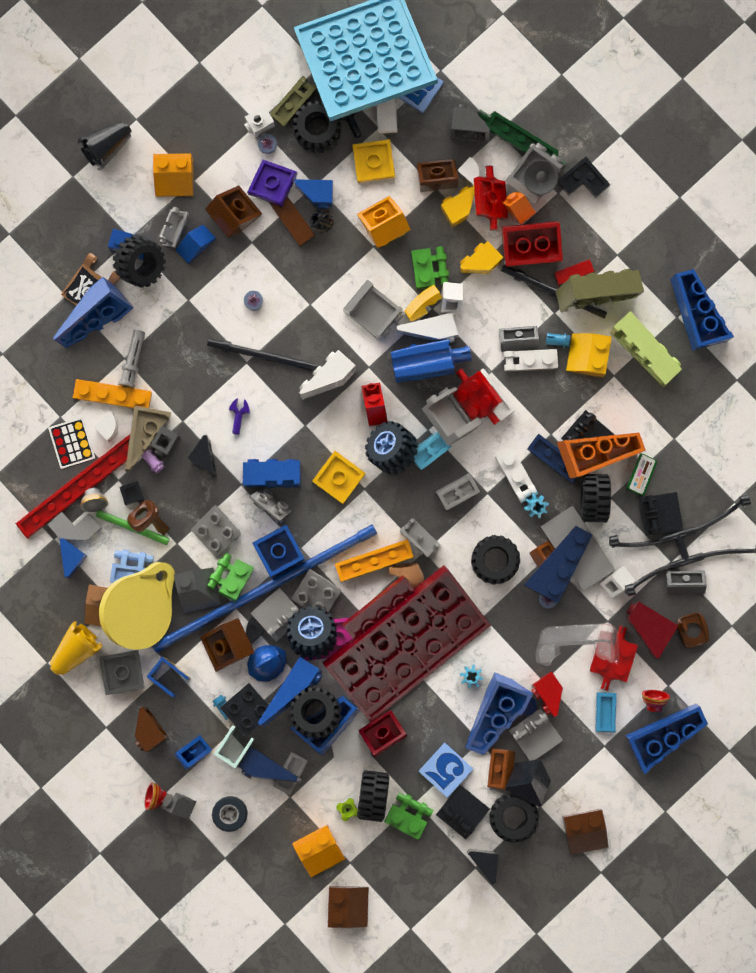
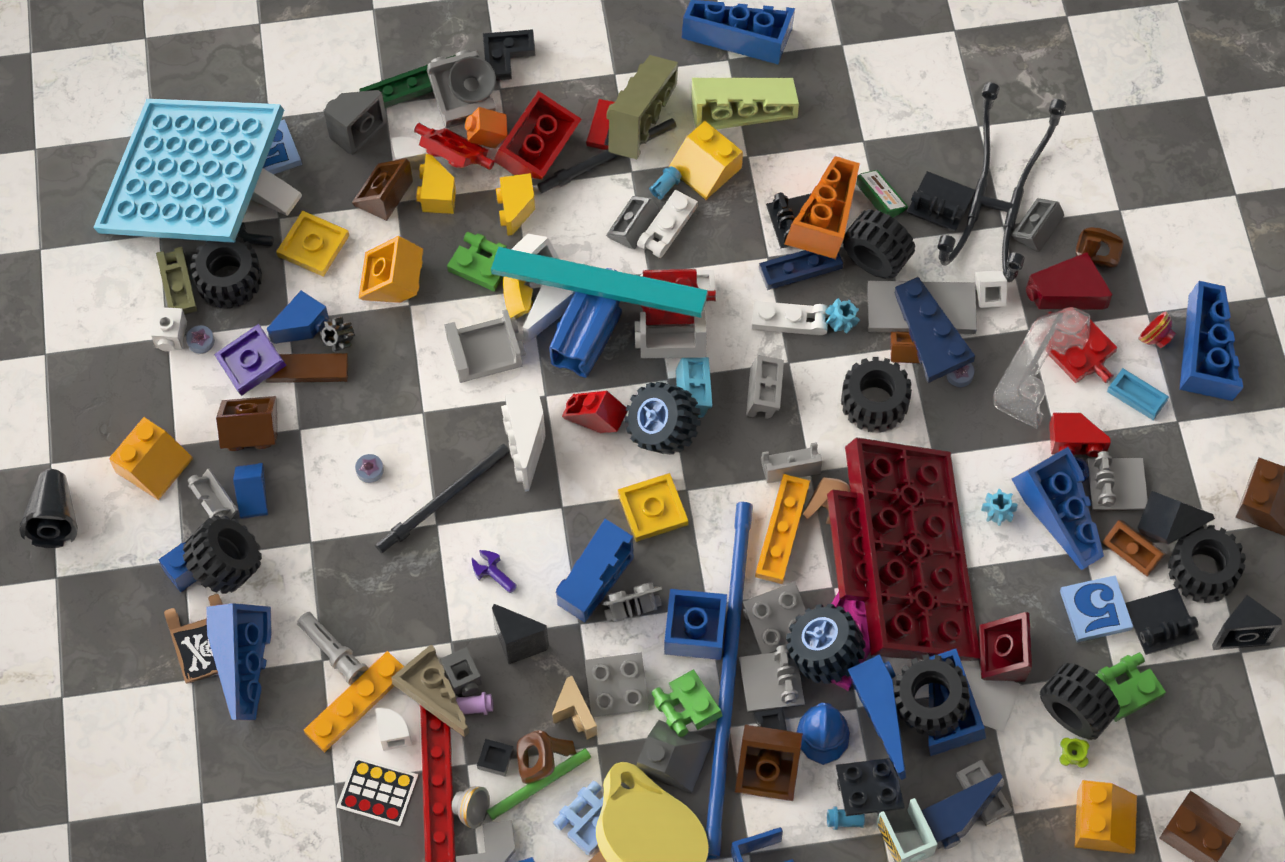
camera: 60 degrees left, 20 degrees down
none -> teal tile [491,247,708,318]
none -> tan slope [552,676,597,739]

